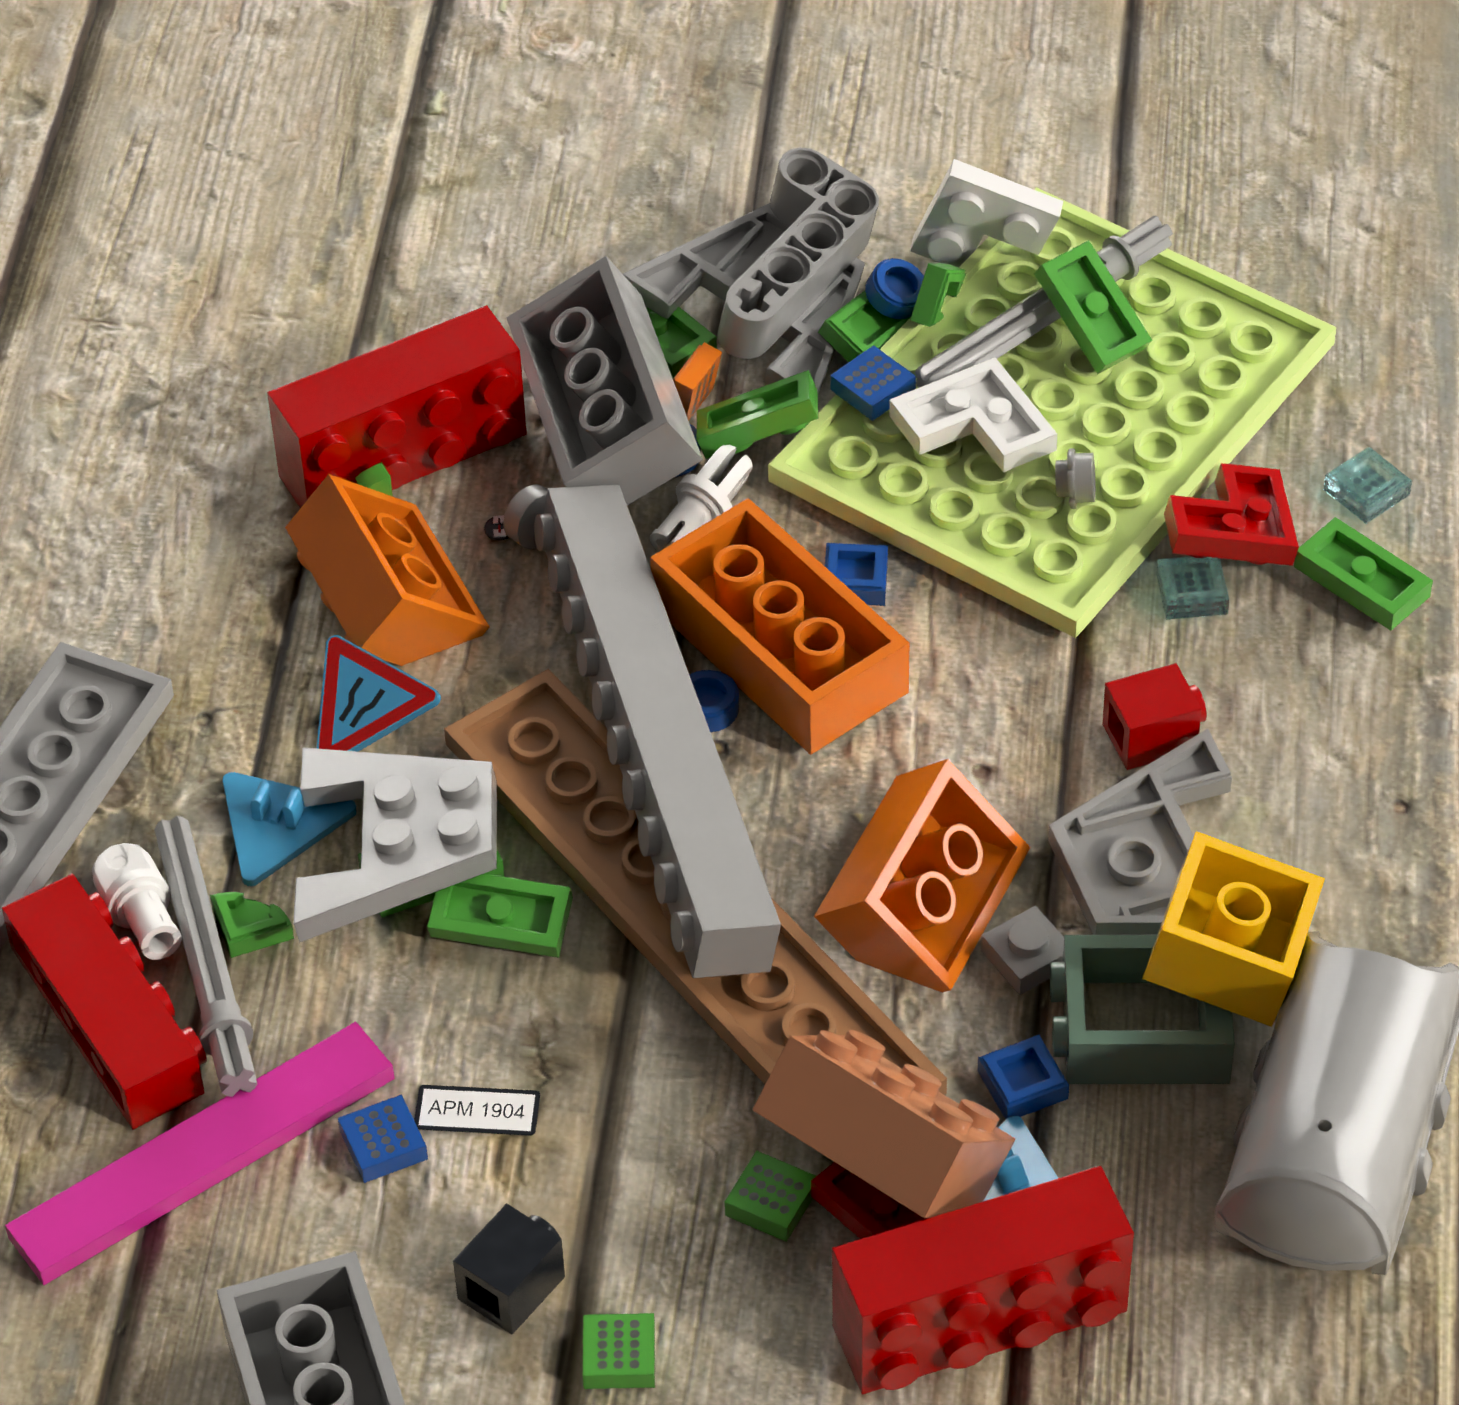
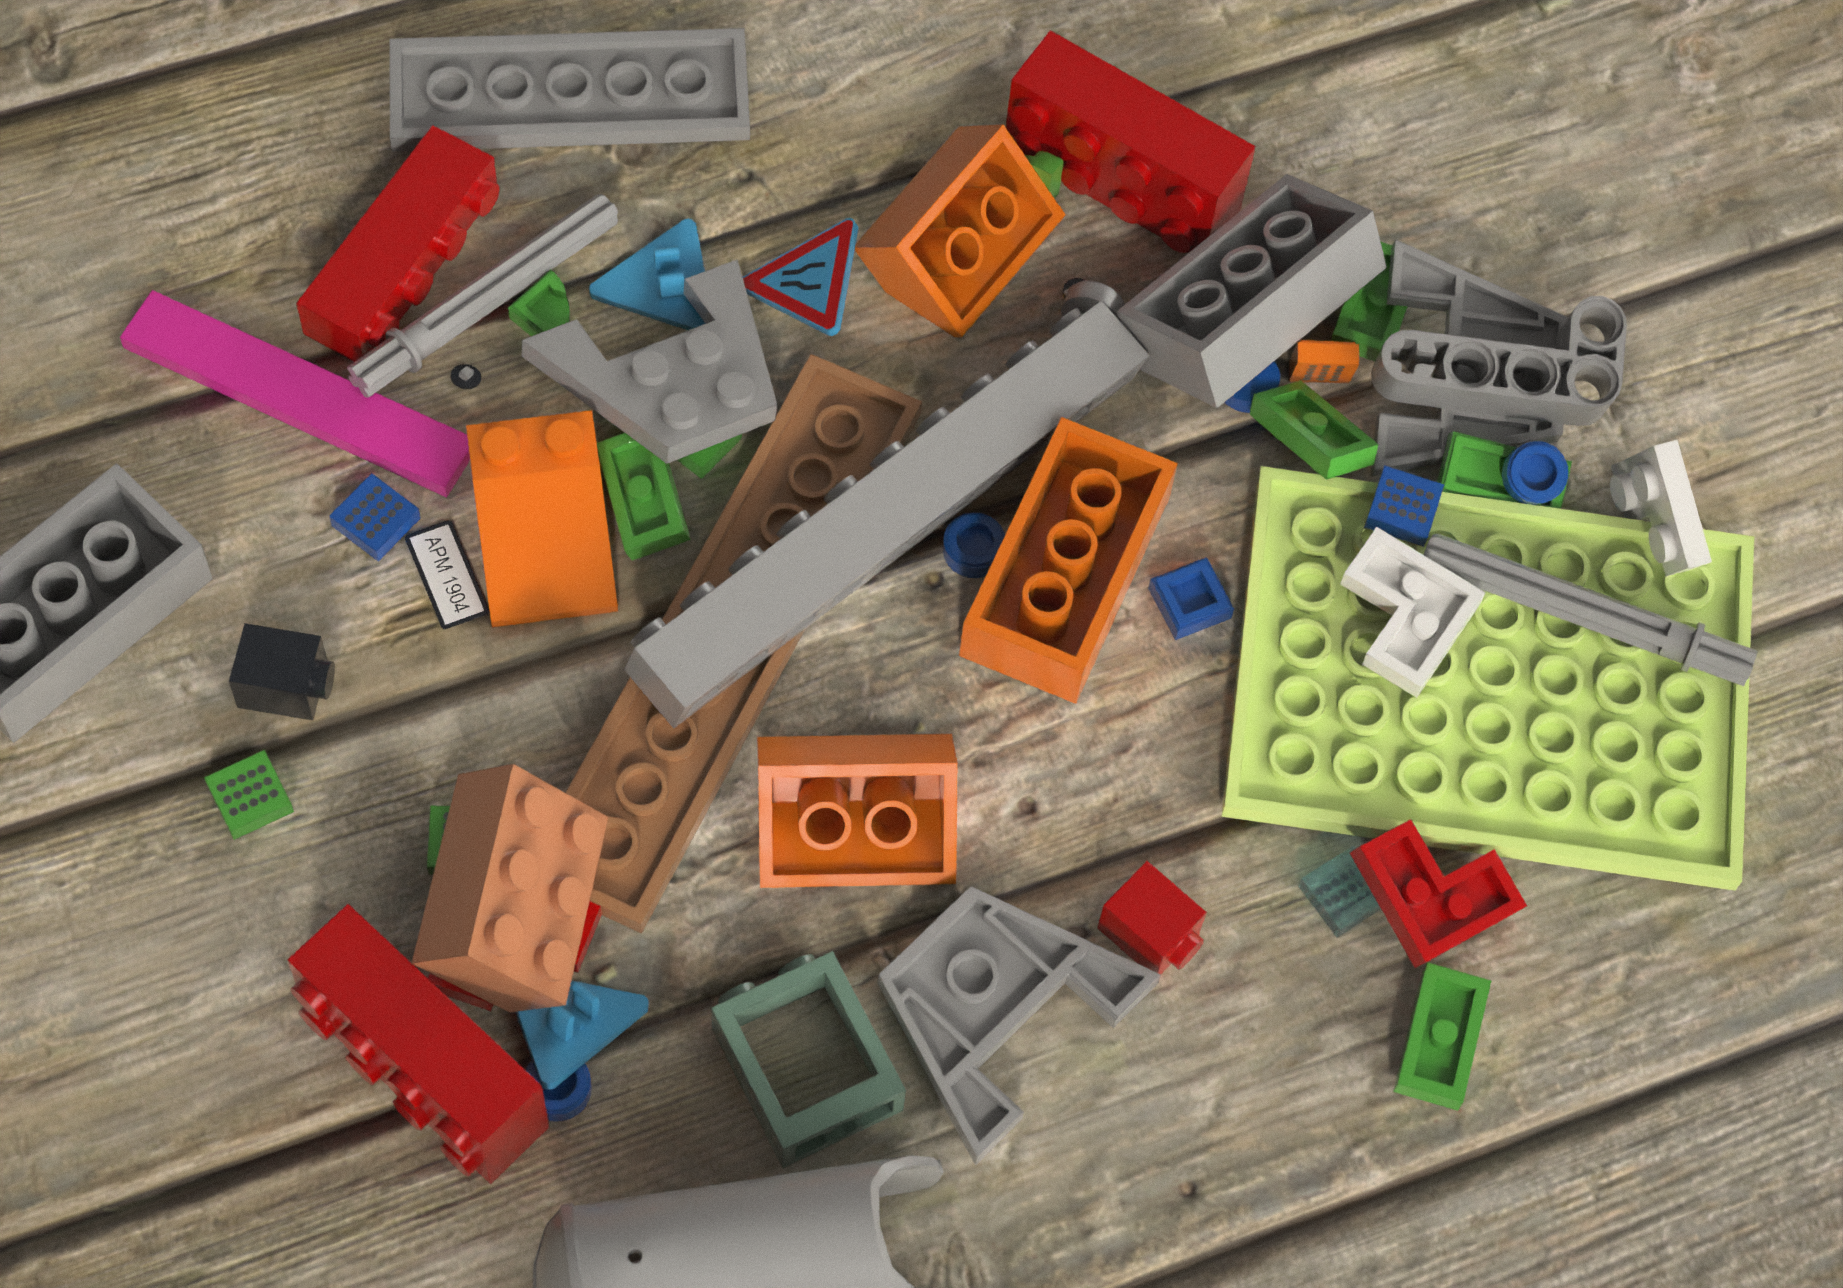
camera: 55 degrees right, 15 degrees up
white arm [92,843,182,960] -> none
white arm [650,445,753,552] -> none
bright green tile [910,263,966,327] -> none
blue tile [977,1035,1069,1120] -> none
light grey plate [981,905,1064,995] -> none
bright green plate [1034,240,1153,374] -> none
light grey plate [1055,448,1096,509] -> none
yellow brick [1142,831,1325,1027] -> none
clear light blue tile [1323,447,1412,524] -> none
none -> black piece [450,364,481,389]
none -> orange slope [466,410,618,627]

